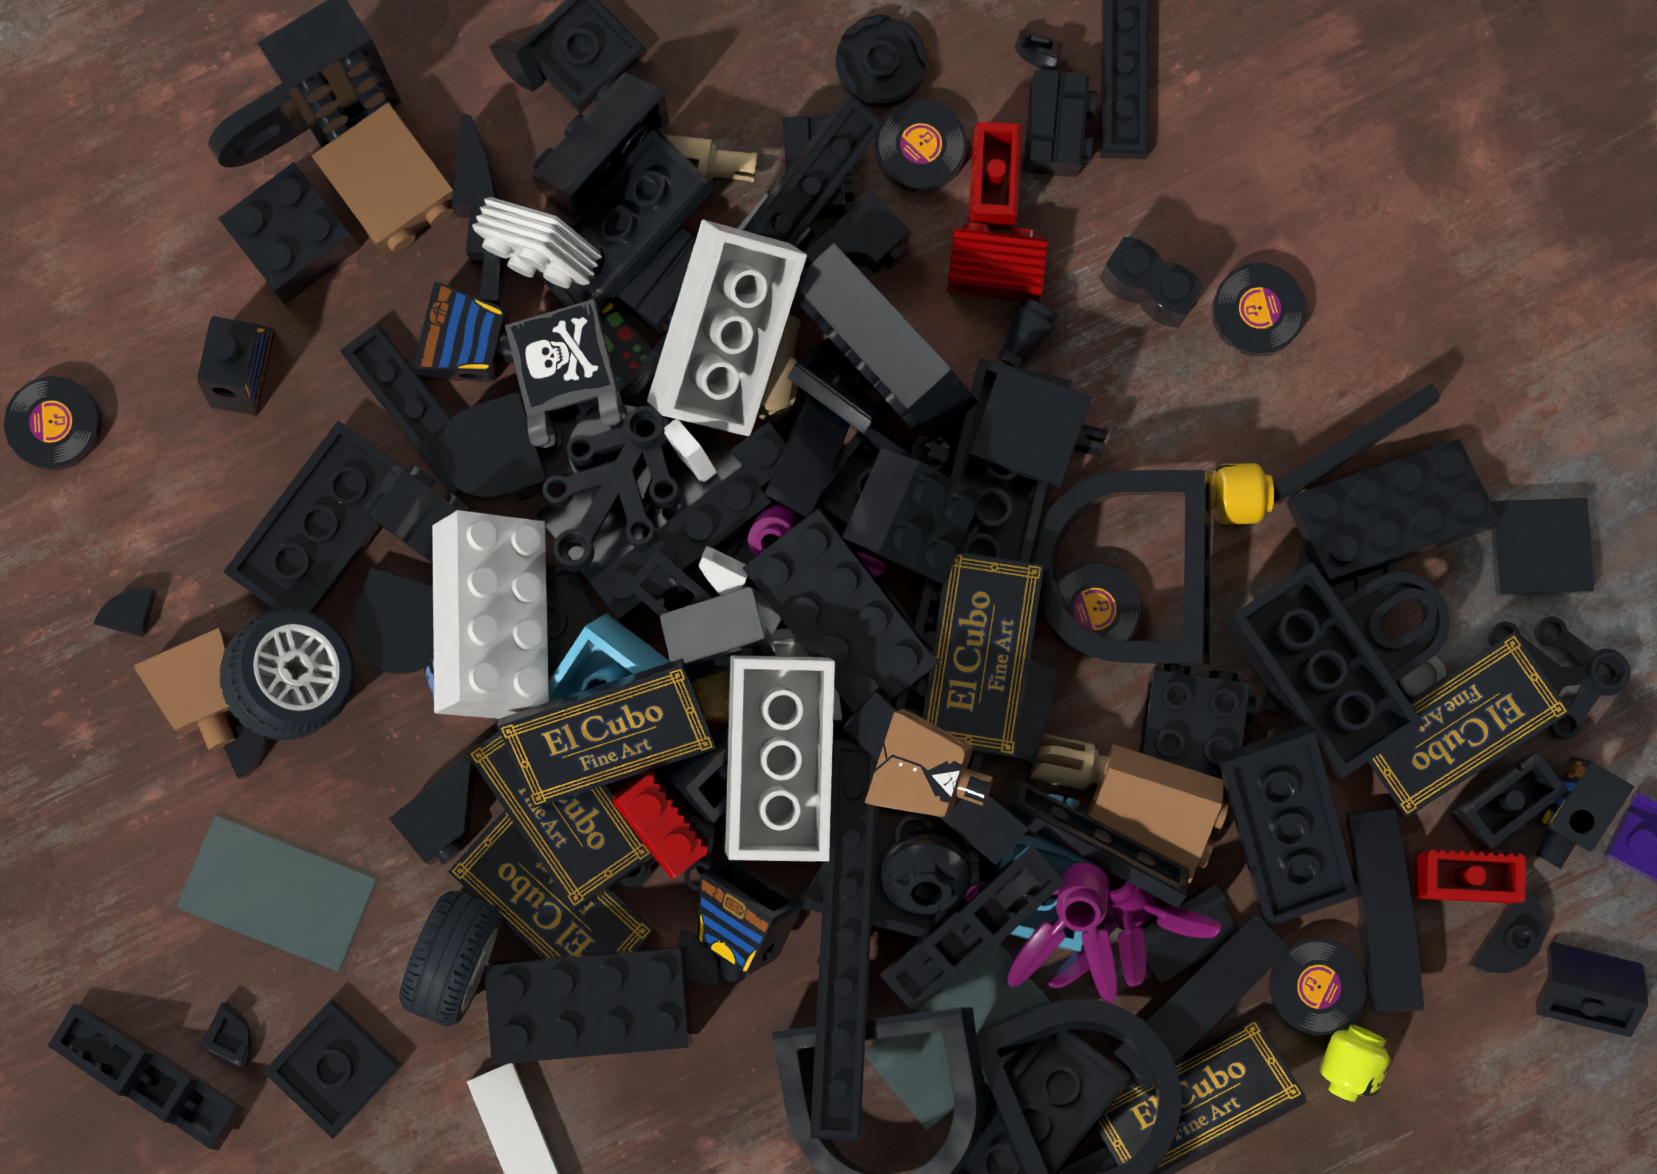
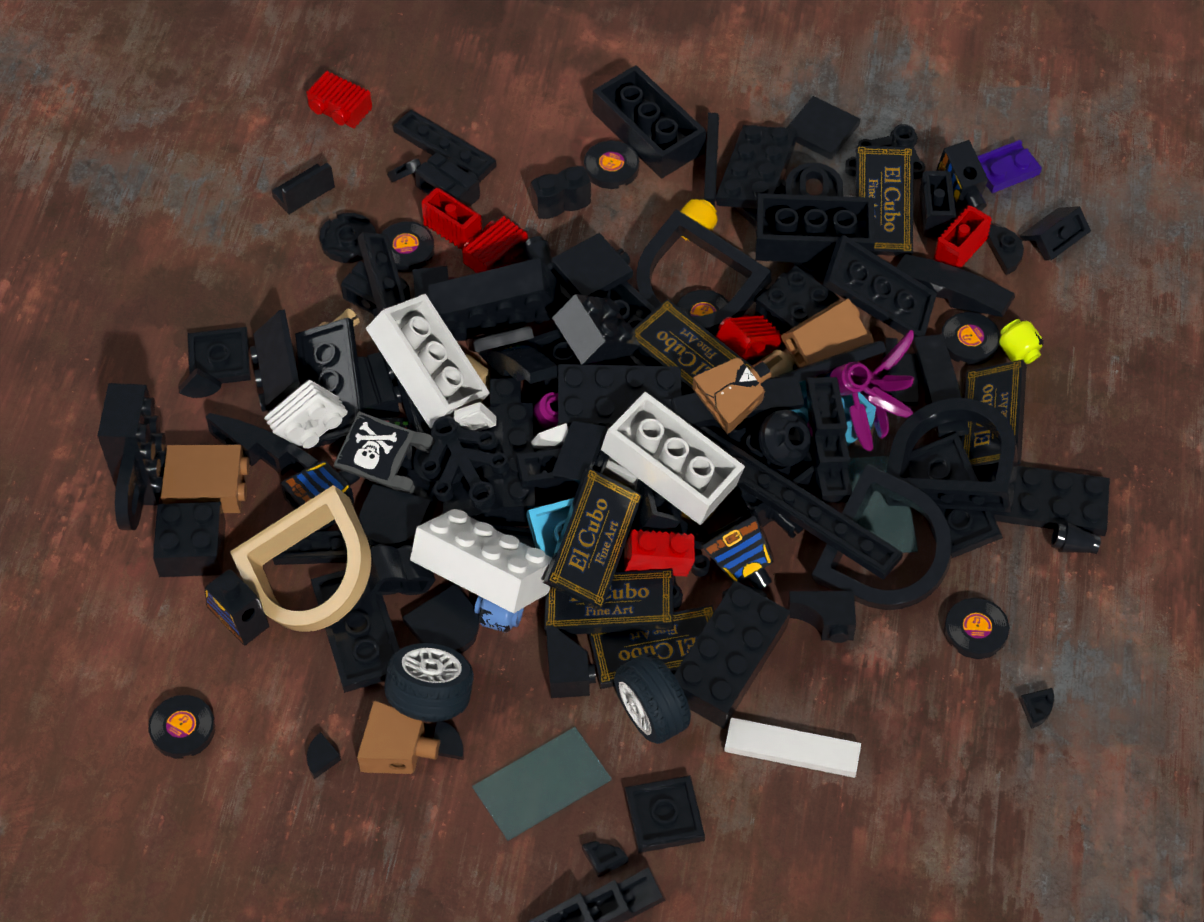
camera: 50 degrees left, 25 degrees down
none -> tan window [230,485,371,632]
none -> black brick [593,65,706,179]
none -> red brick [715,315,782,361]
none -> black arch [788,591,856,643]

